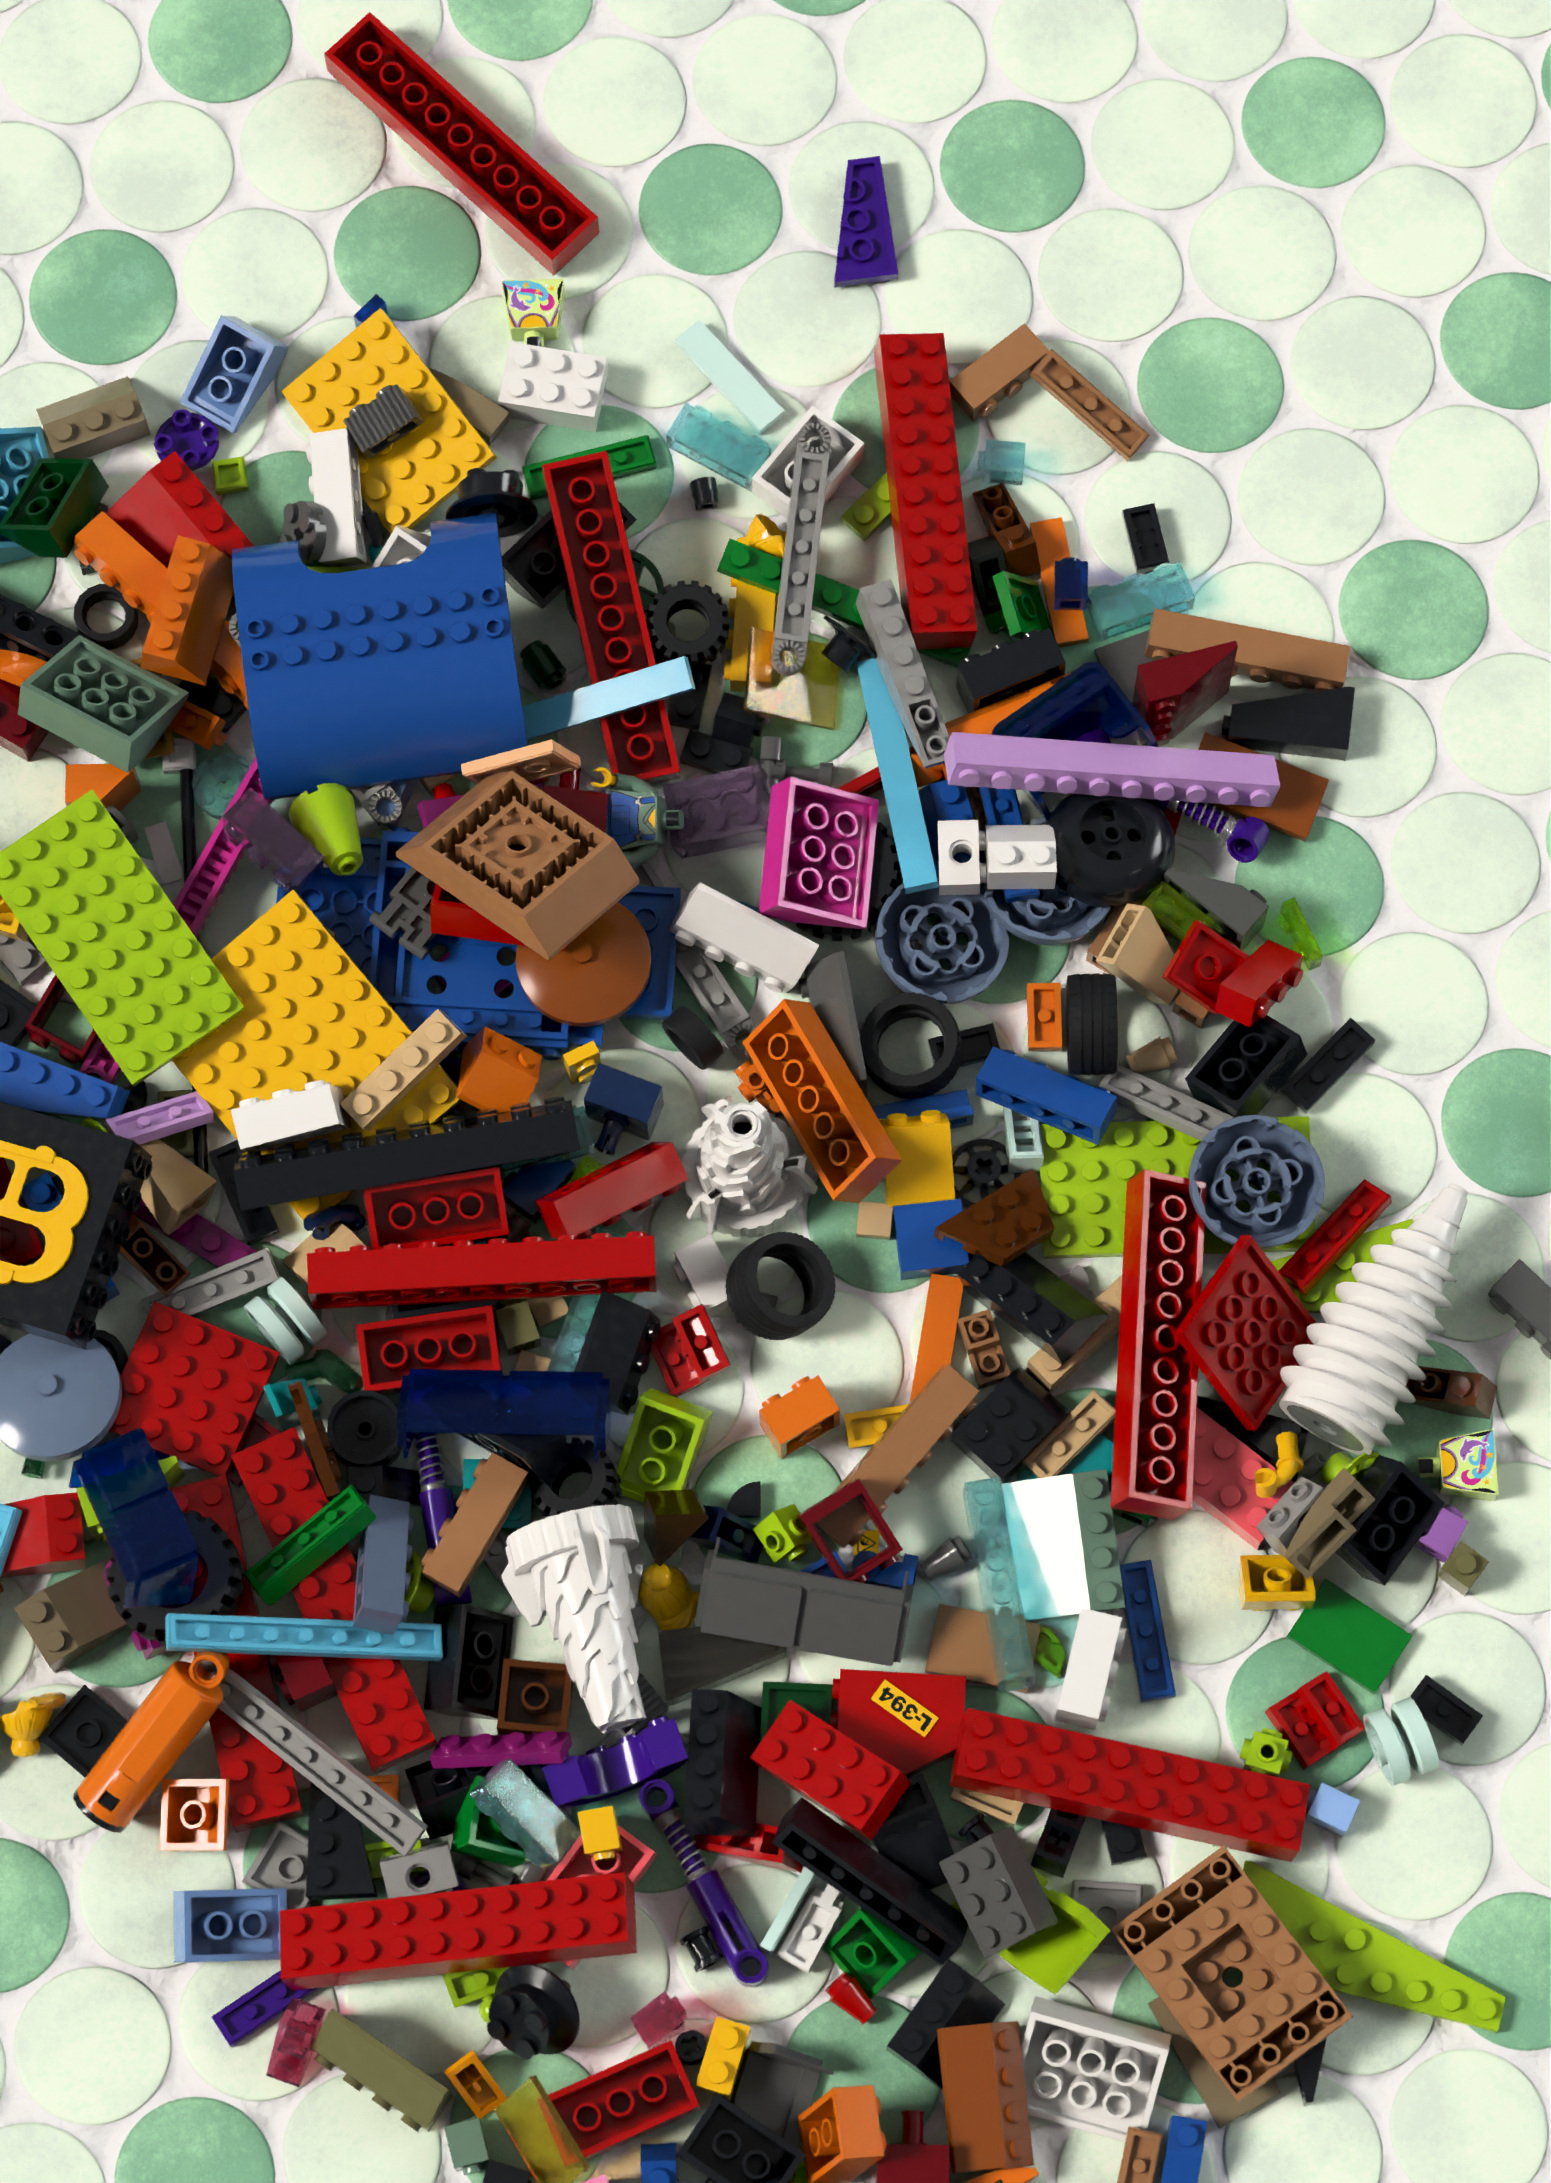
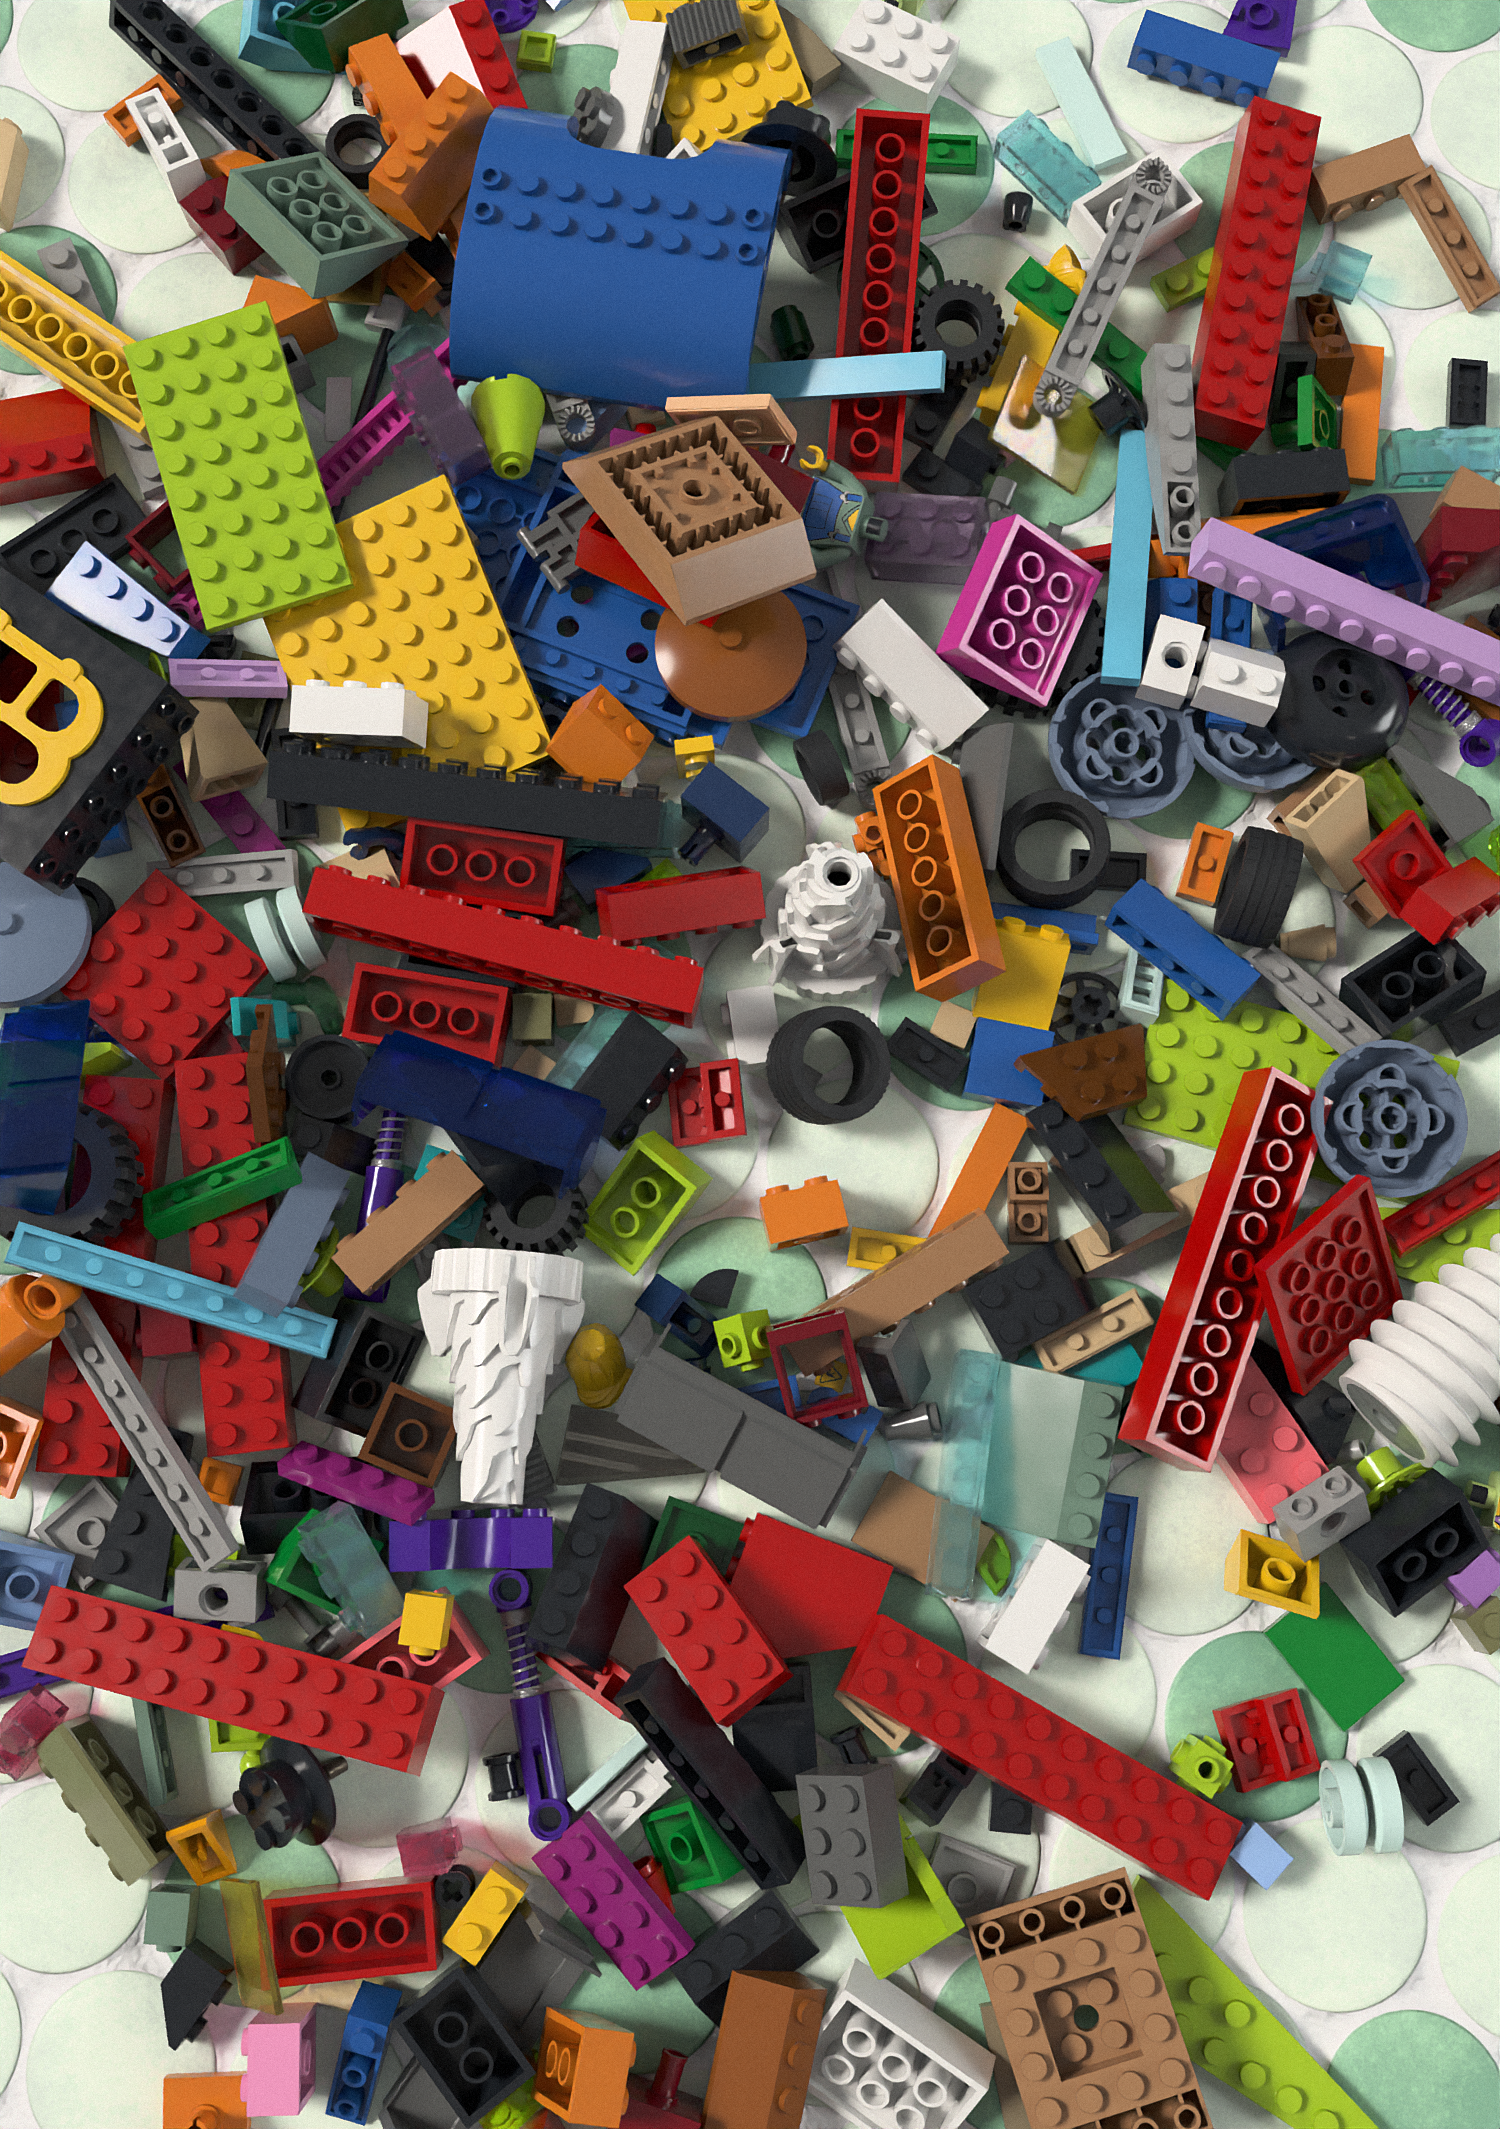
camera: 15 degrees right, 5 degrees up
tan brick [340,1009,467,1131] -> none
dark brown slope [644,1489,709,1566] -> none
yellow sticker [871,1680,939,1738] -> none
clear blue brick [1053,557,1088,610] -> none
yellow piece [1255,1432,1304,1498] -> none
dark tan slope [1284,1468,1376,1579] -> none
none -> sand green tile [131,1697,179,1807]
none -> magenta plate [531,1810,696,1991]
none -> dark grey panel [856,1319,931,1410]
none -> black plate [887,1017,969,1093]
none -> blue brick [1127,9,1281,108]

